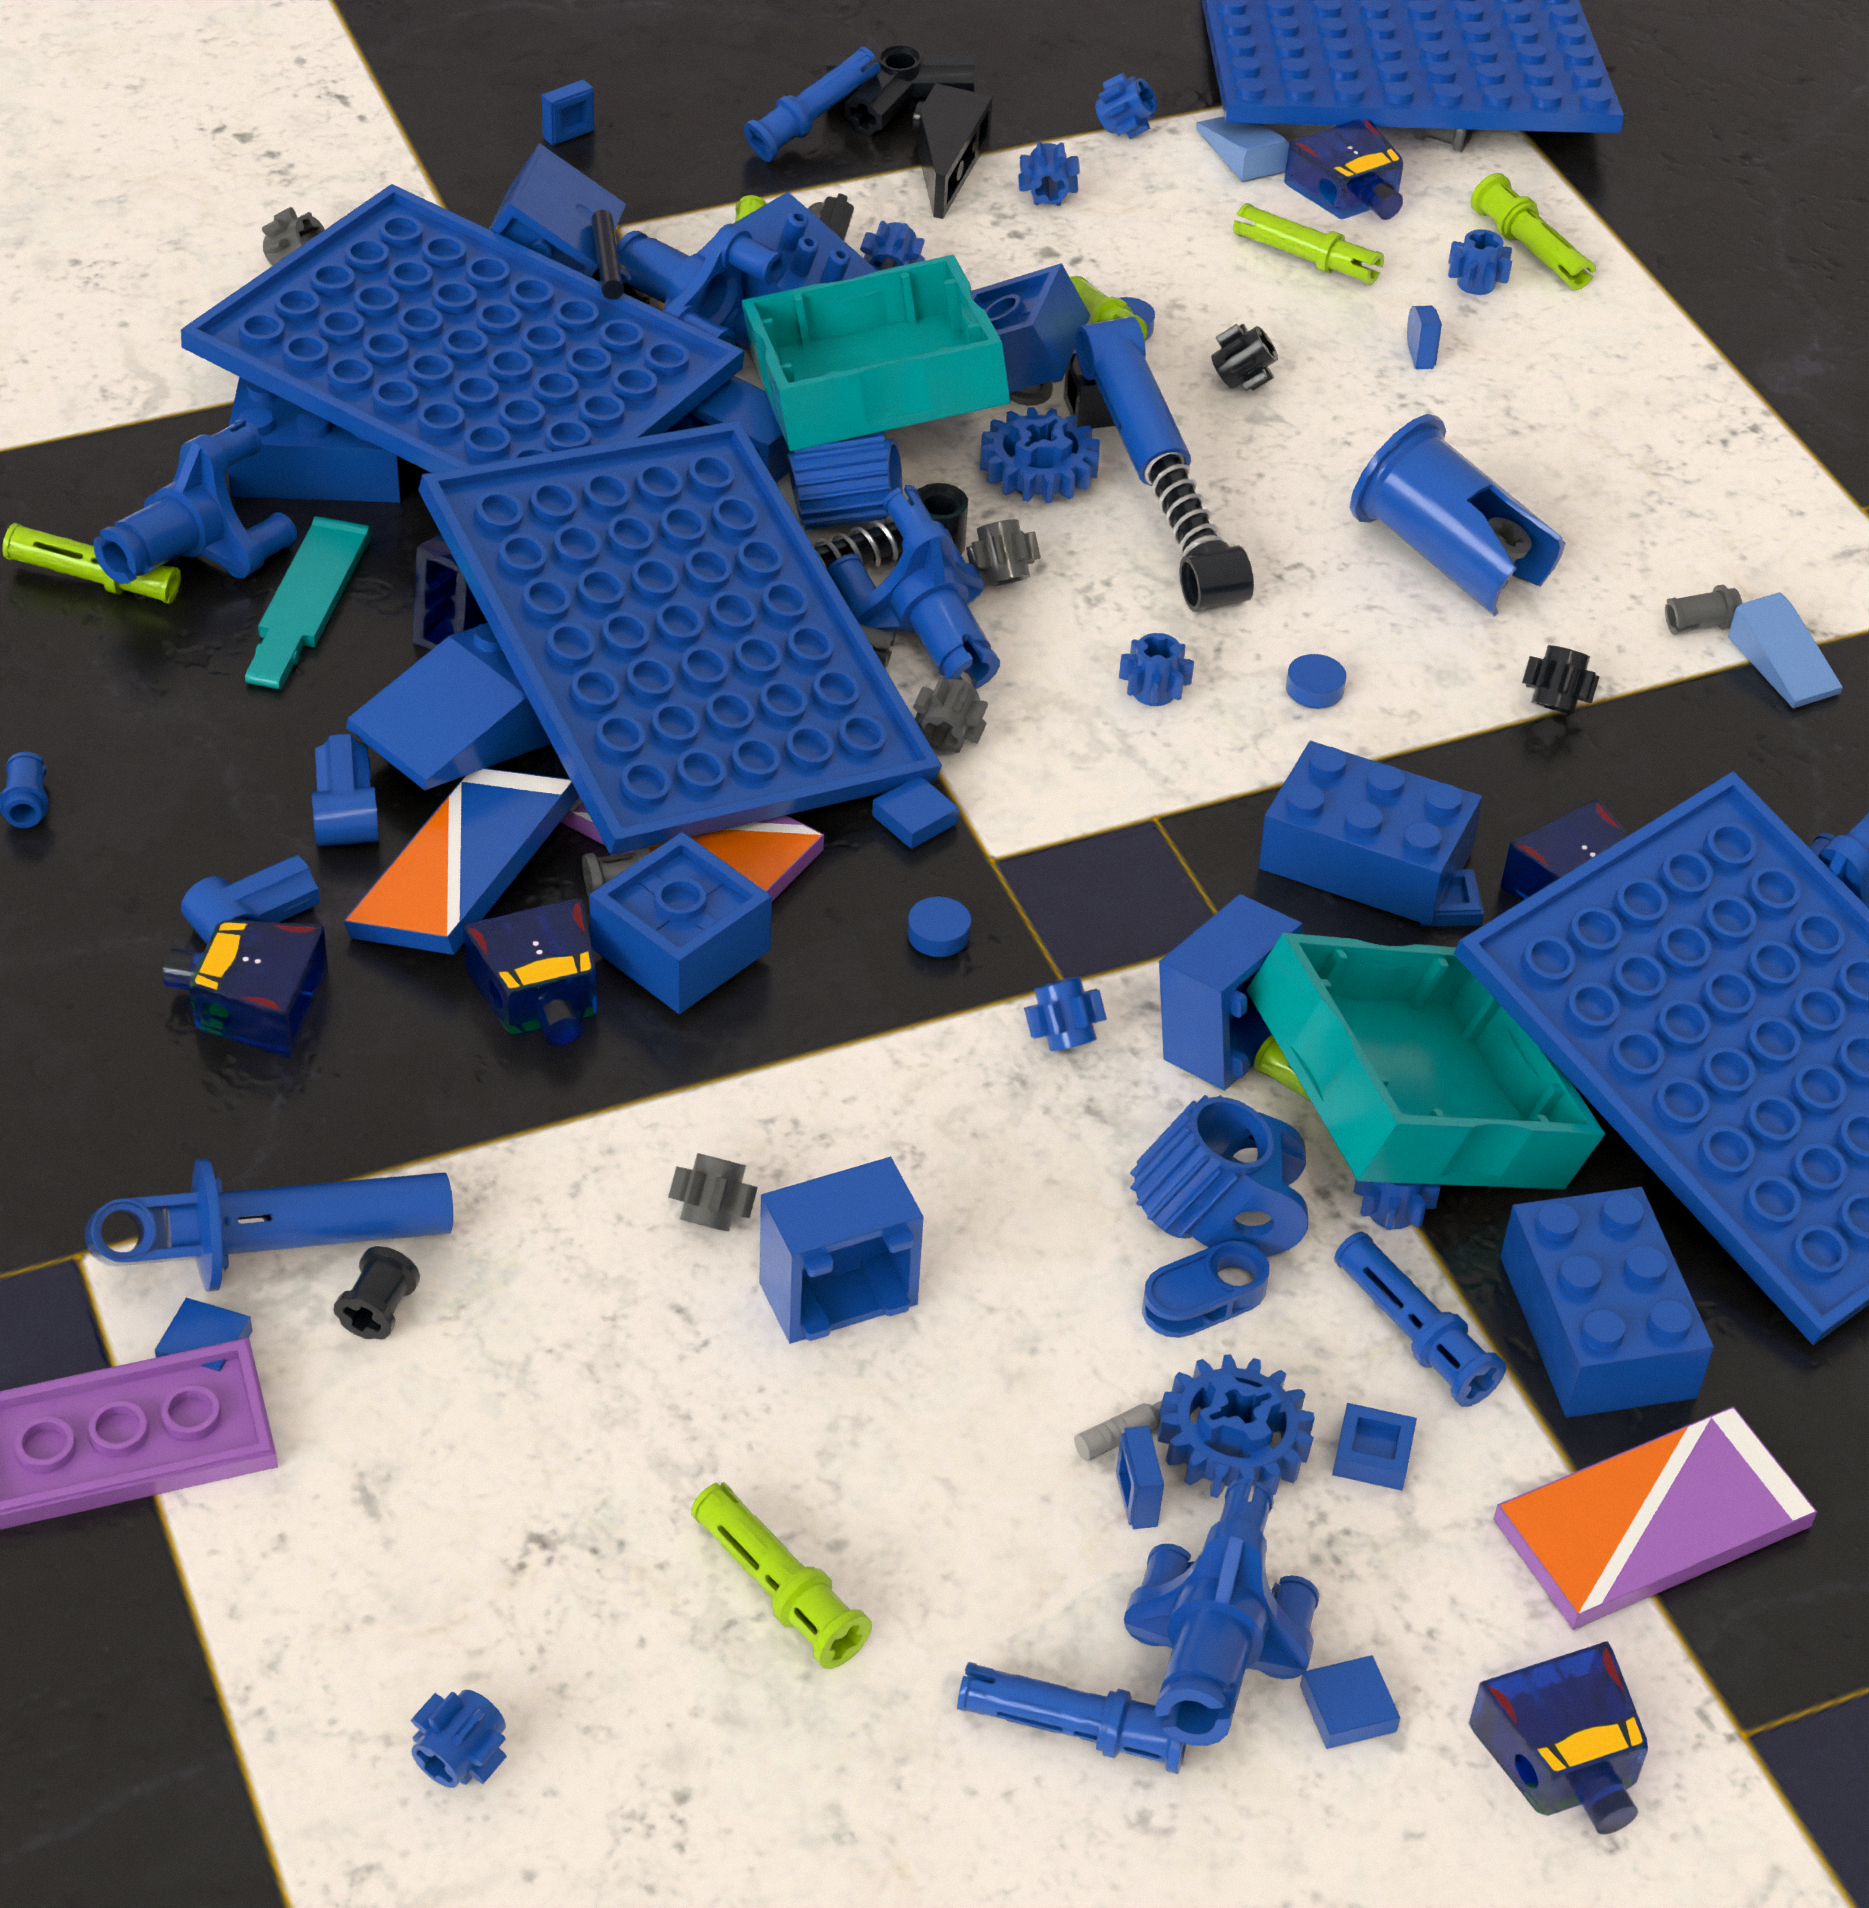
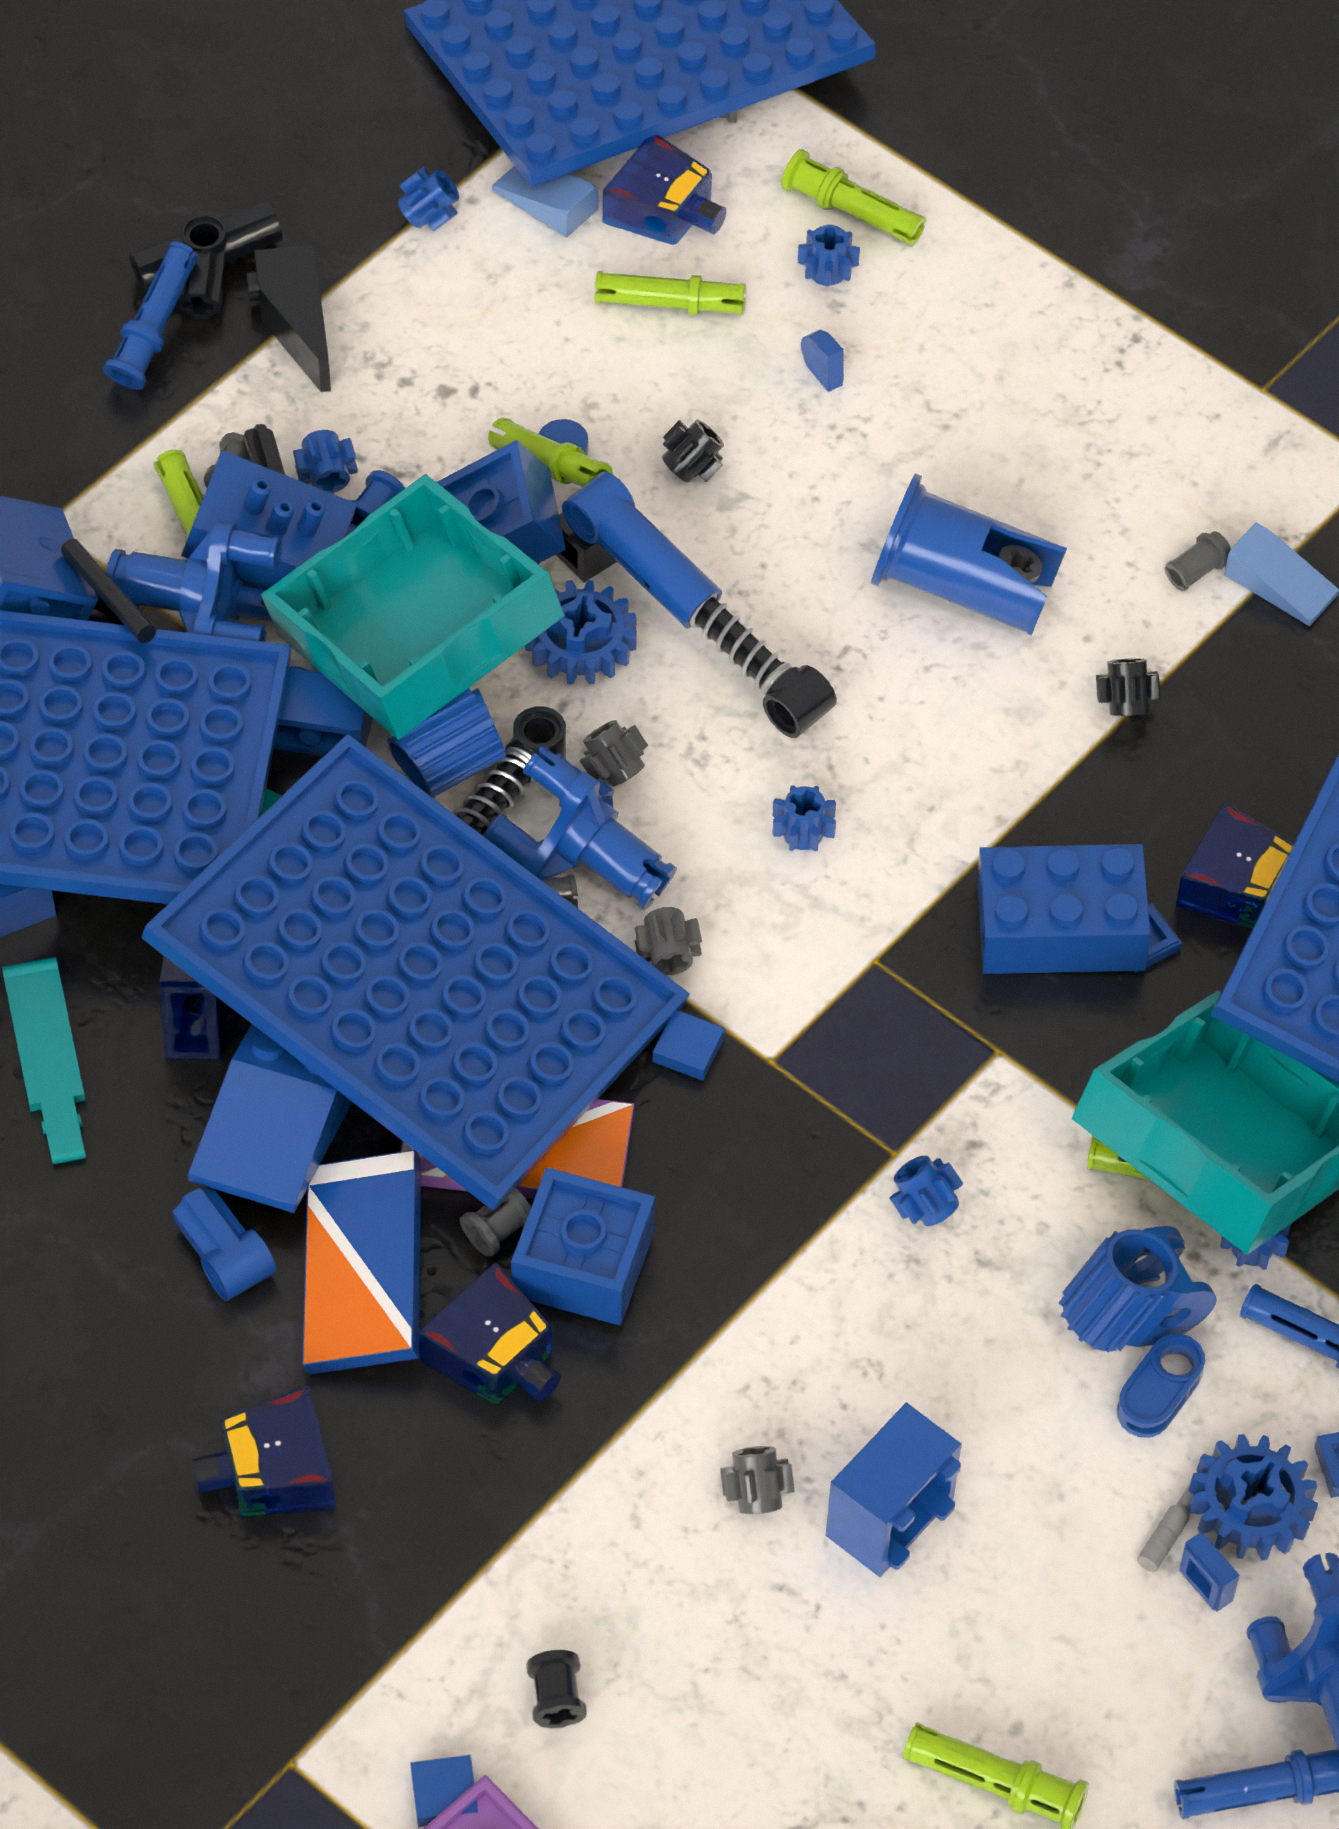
camera: 25 degrees left, 10 degrees up
blue piece [84,1158,453,1292] -> none
blue piece [181,855,320,958] -> none
blue tile [907,897,971,957] -> none
blue gear [1018,142,1080,206] -> none
blue container [1159,894,1303,1091] -> none
blue tile [1286,654,1346,709] -> none

